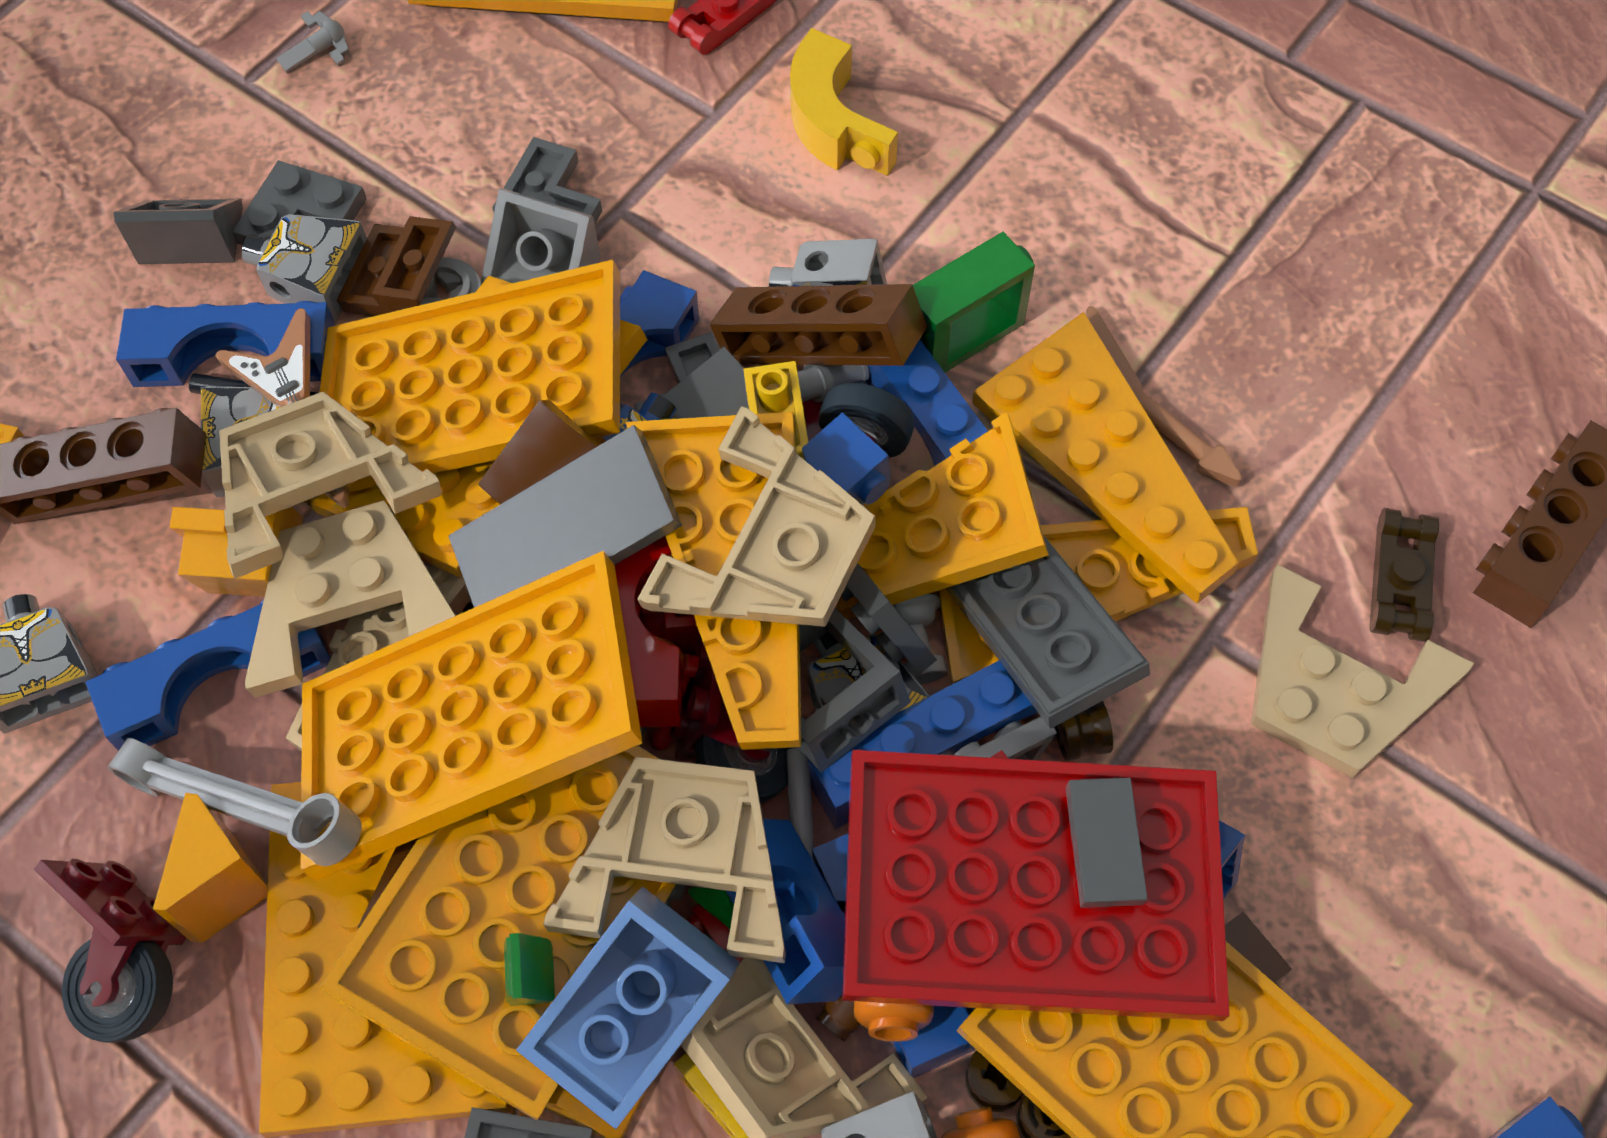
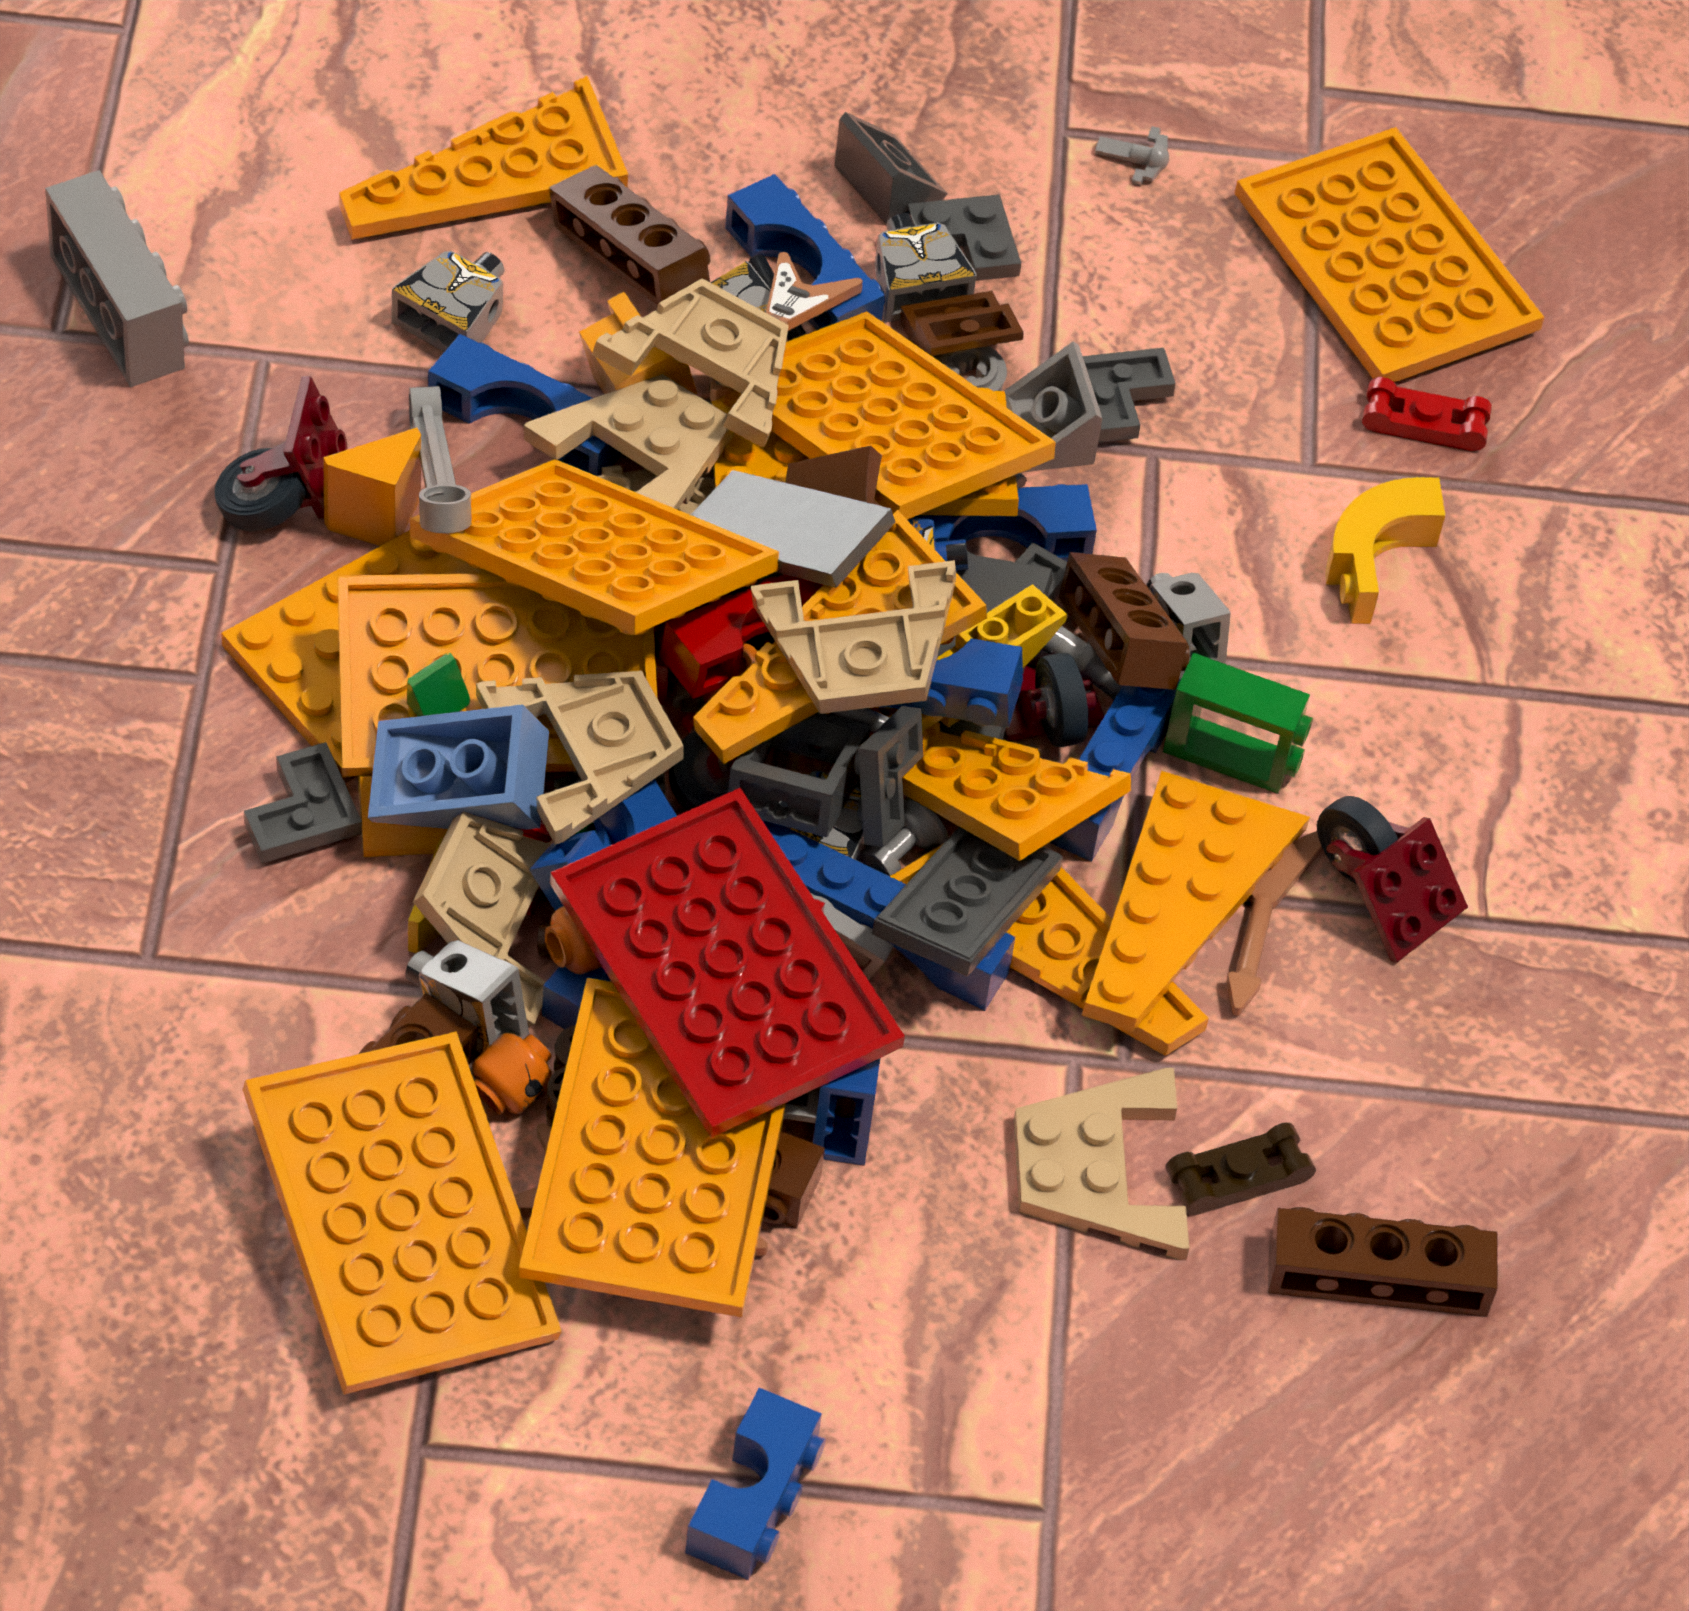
camera: 50 degrees right, 10 degrees down
dark brown wheel [1054,701,1113,761] -> none
dark grey tile [1066,778,1147,908] -> none
none -> dark red plate [1317,796,1468,962]

